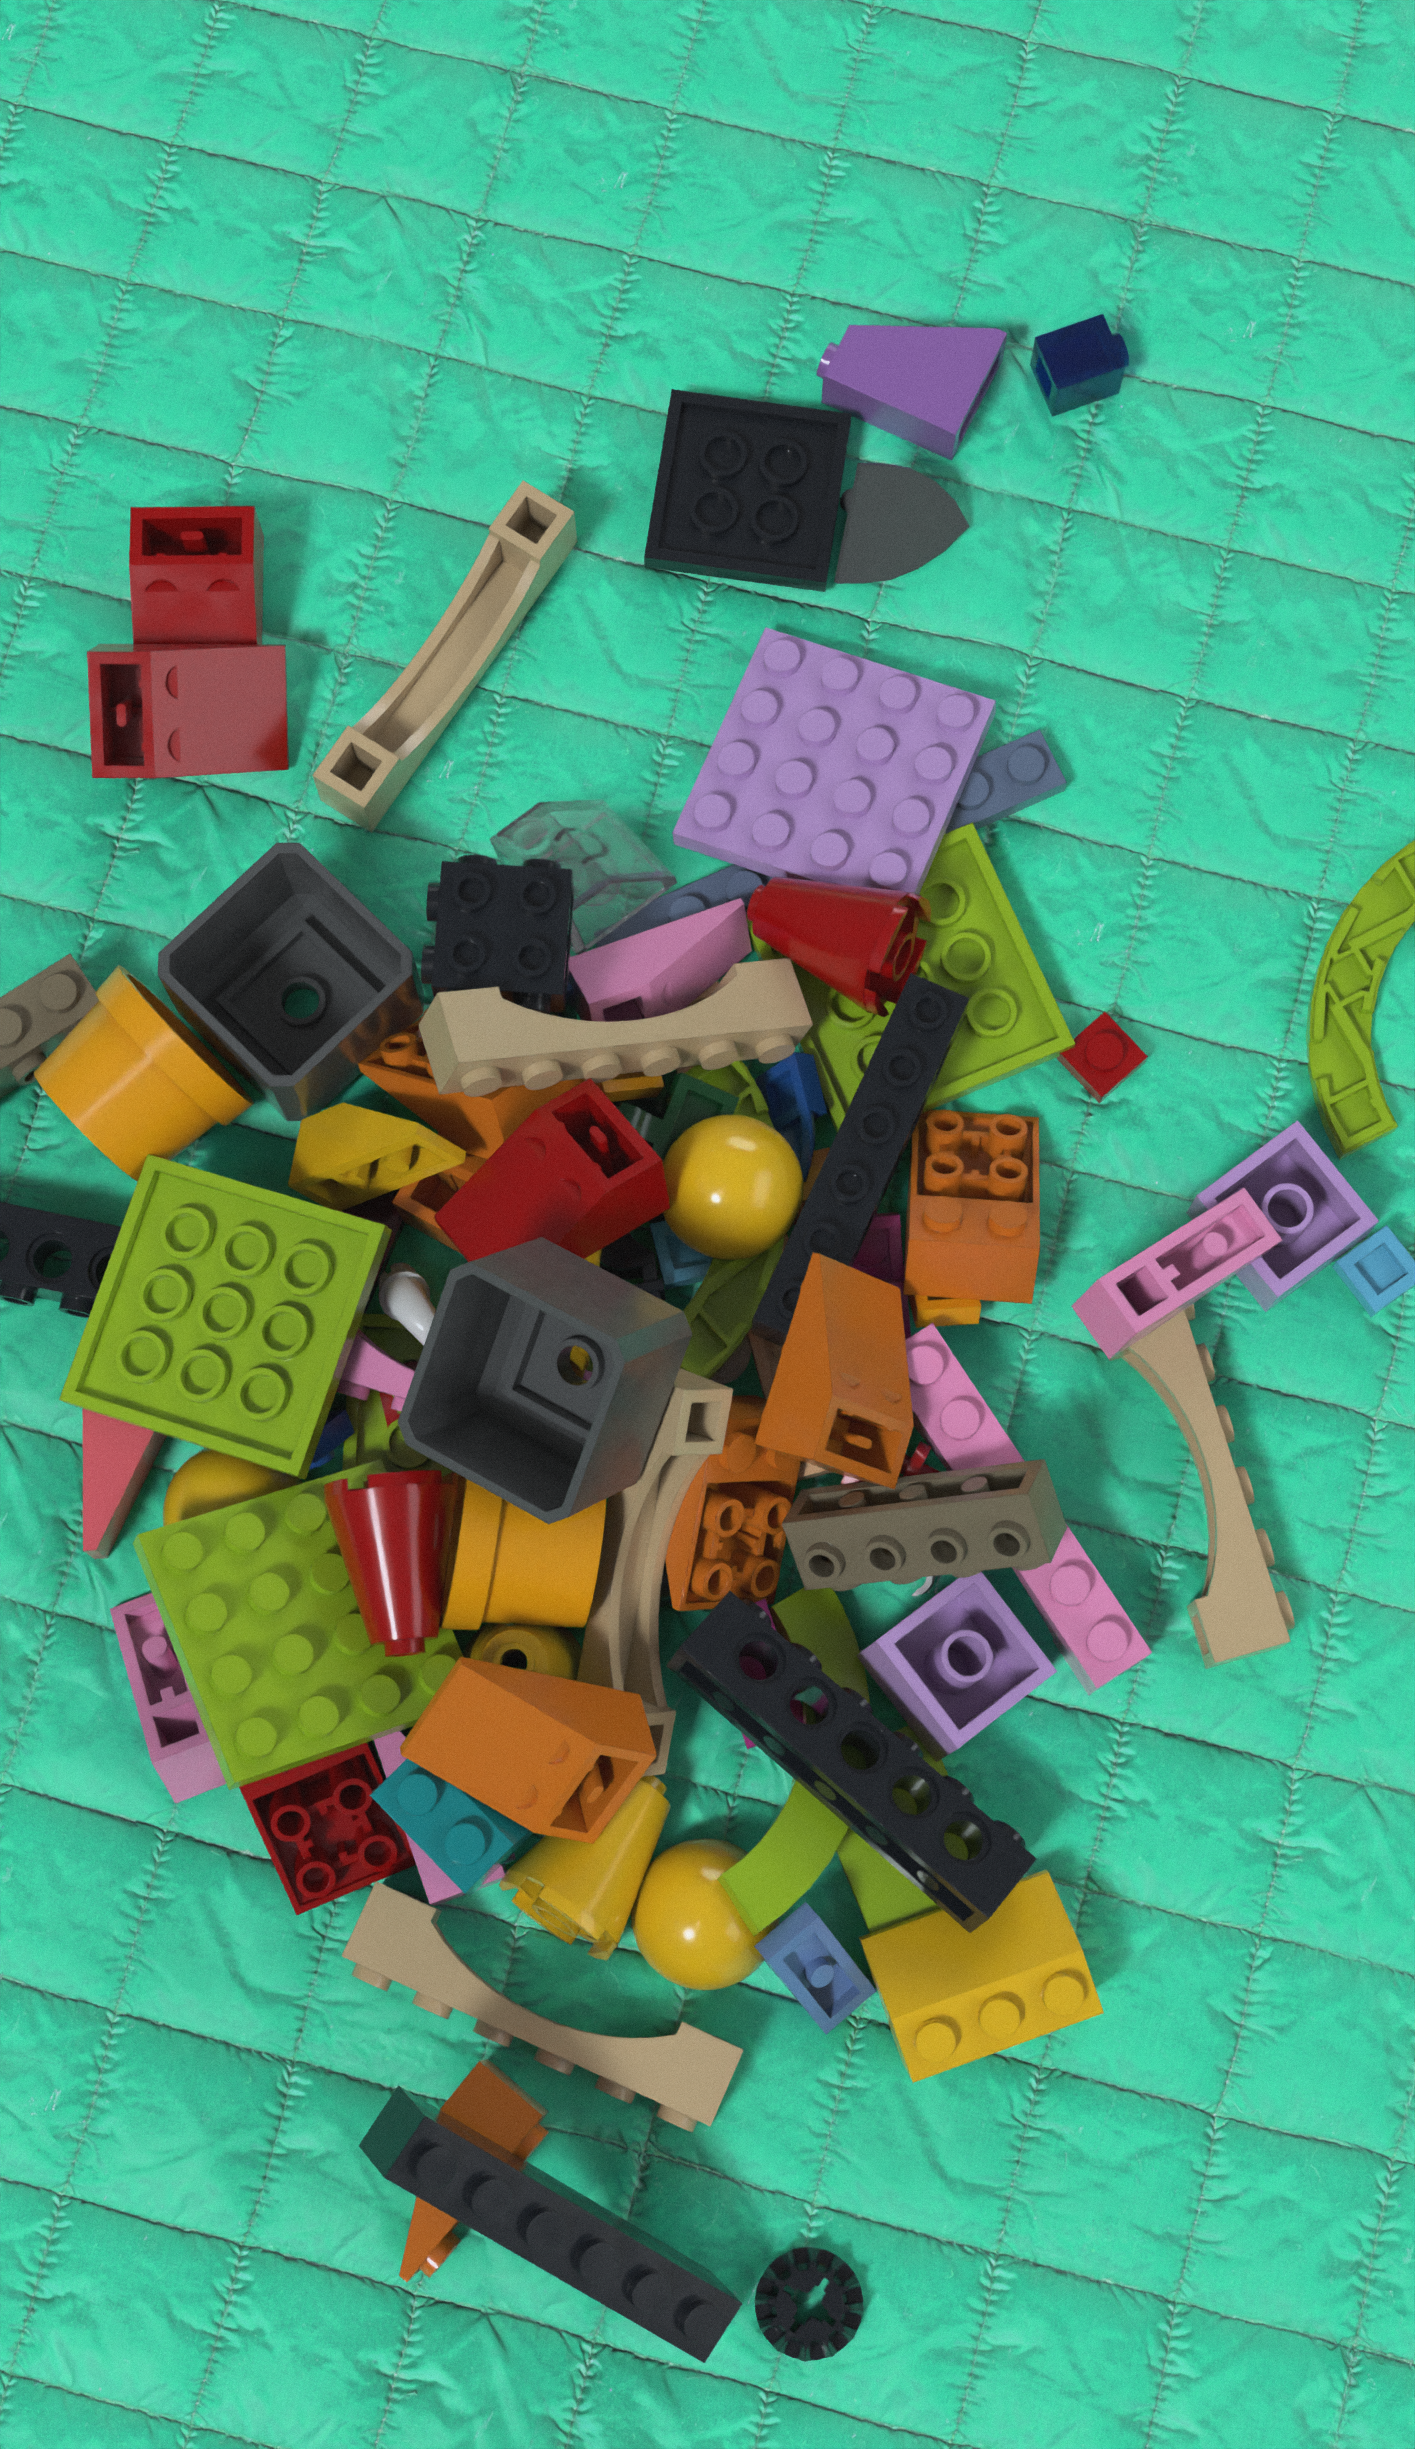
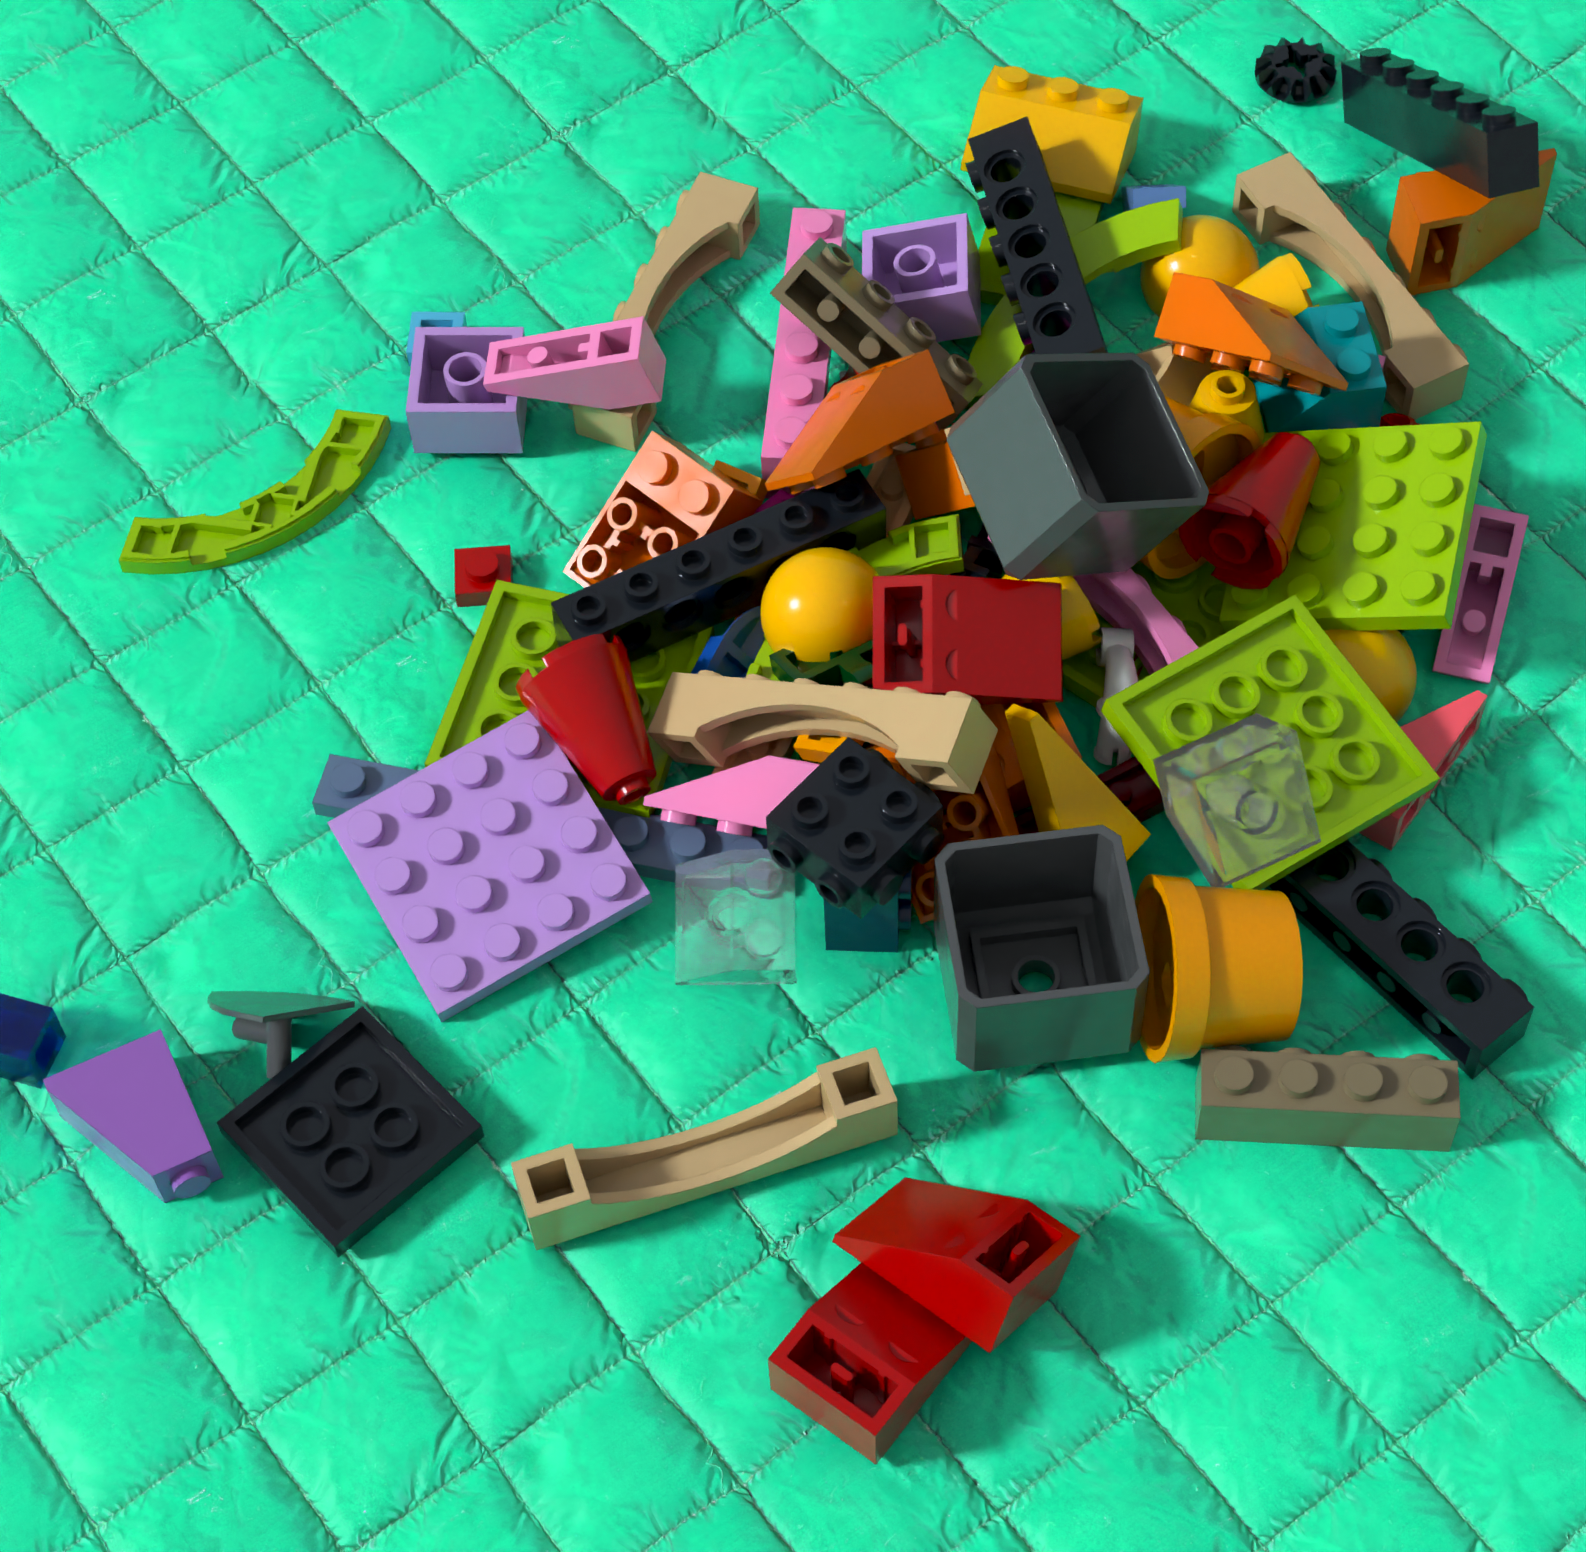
camera: 140 degrees left, 20 degrees down
none -> clear slope [1153,713,1321,887]

